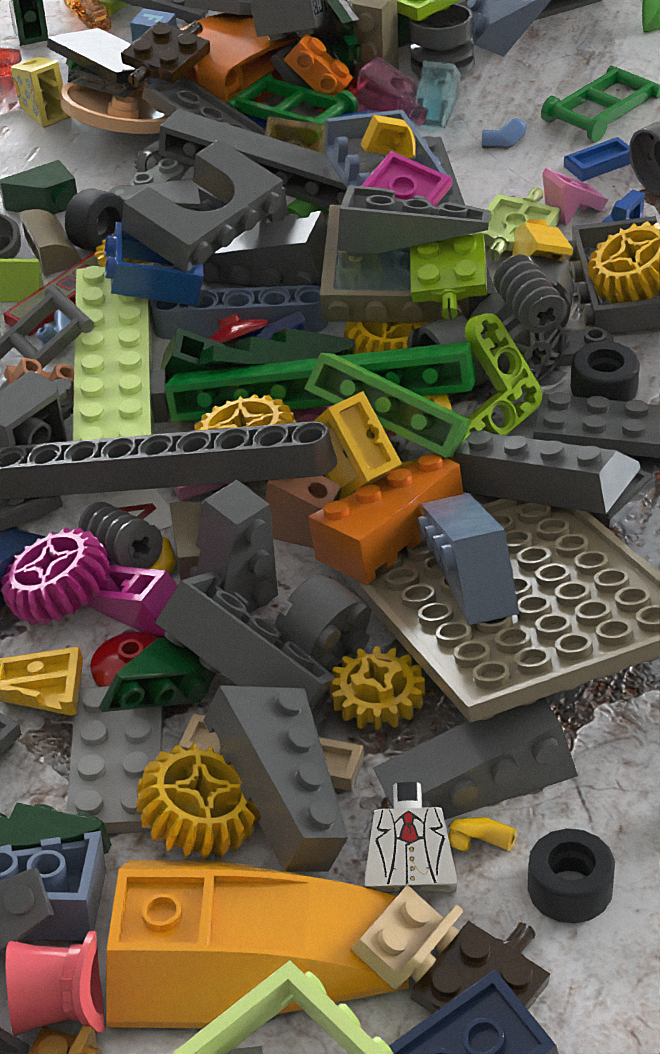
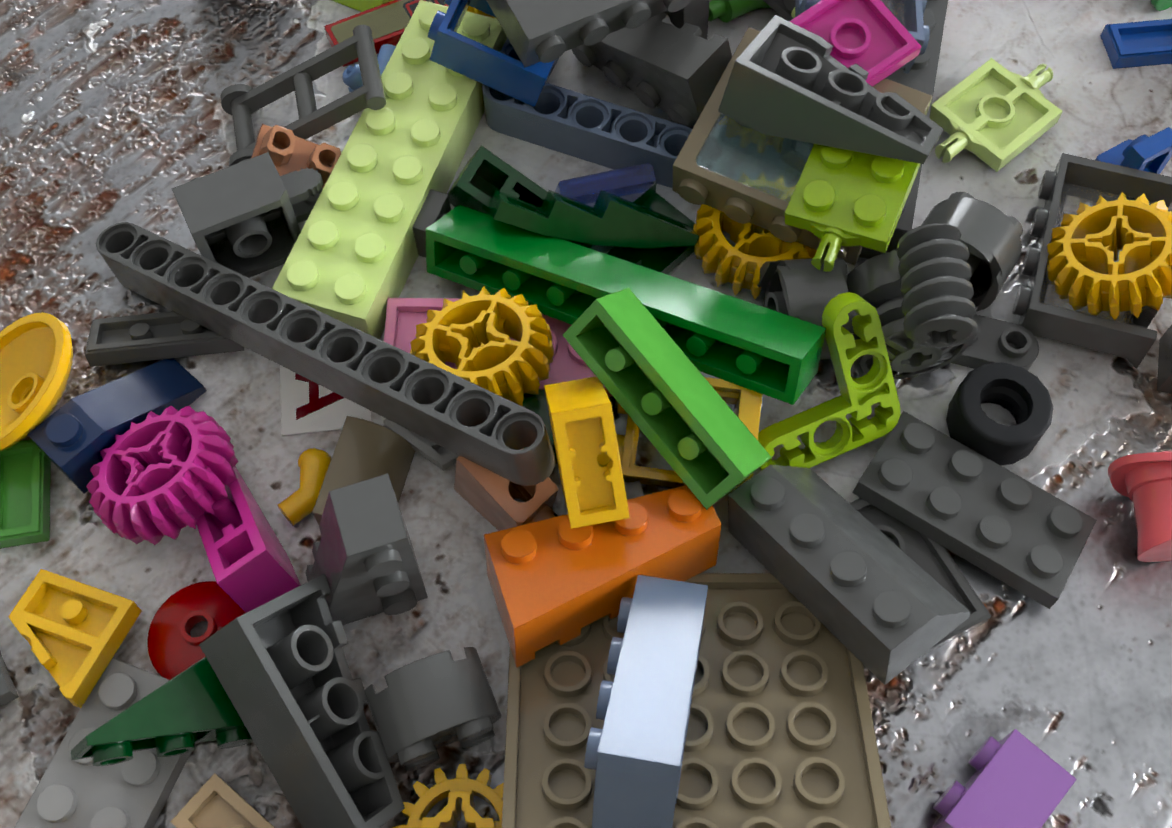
camera: 20 degrees right, 20 degrees up
dark grey piece [78,501,163,569] -> none
red dish [209,313,270,343] -> none
yellow slope [512,219,573,262] -> none
bright pink slope [542,168,608,226] -> none

